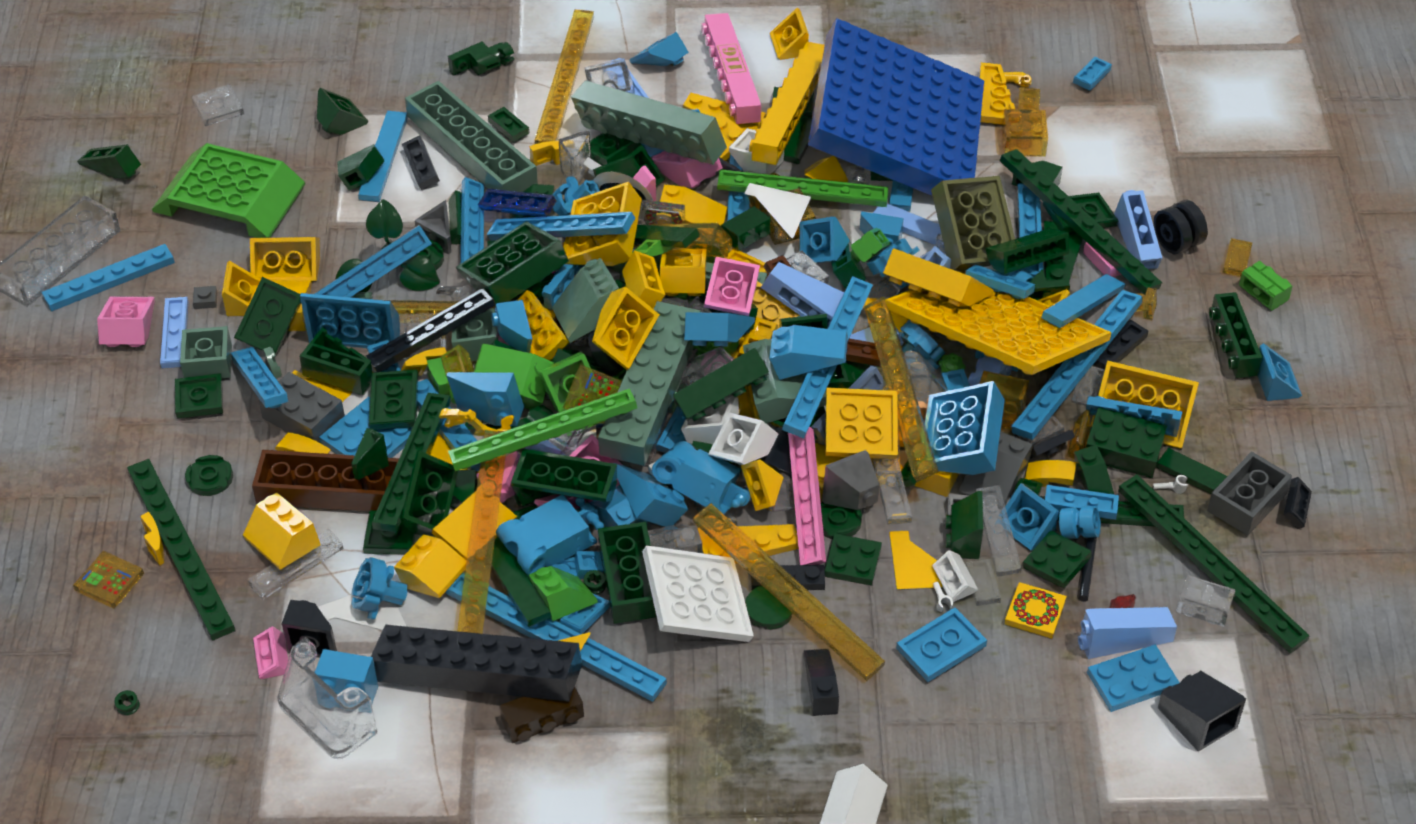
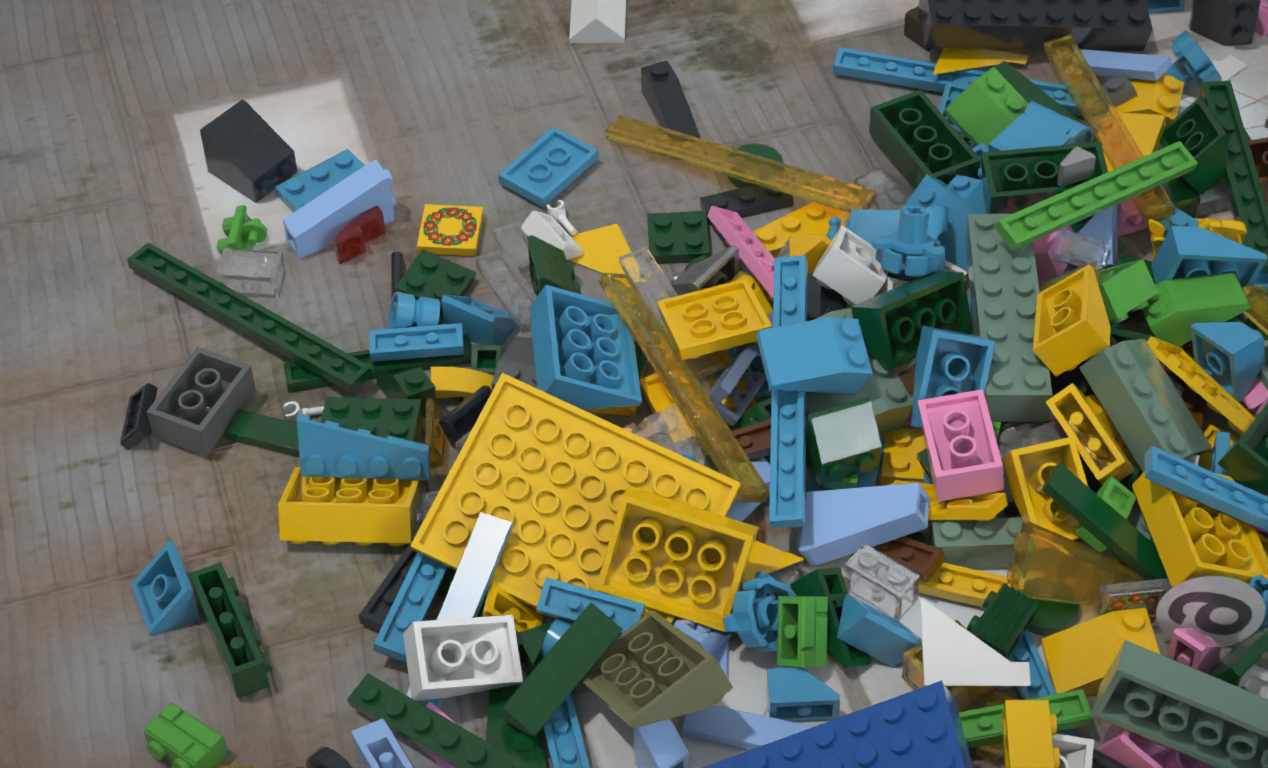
camera: 165 degrees right, 0 degrees up
white plate [642,546,754,642] -> none
yellow slope [739,317,778,355] -> none
clear yellow tile [1136,288,1157,320] -> none
none -> bright green hips [216,205,268,264]
none -> white slope [403,615,523,700]
none -> dark azure piece [871,206,945,276]
none -> light grey slope [1057,146,1096,187]
none -> light blue tile [1061,49,1172,81]
none -> dark grey plate [1098,74,1138,109]

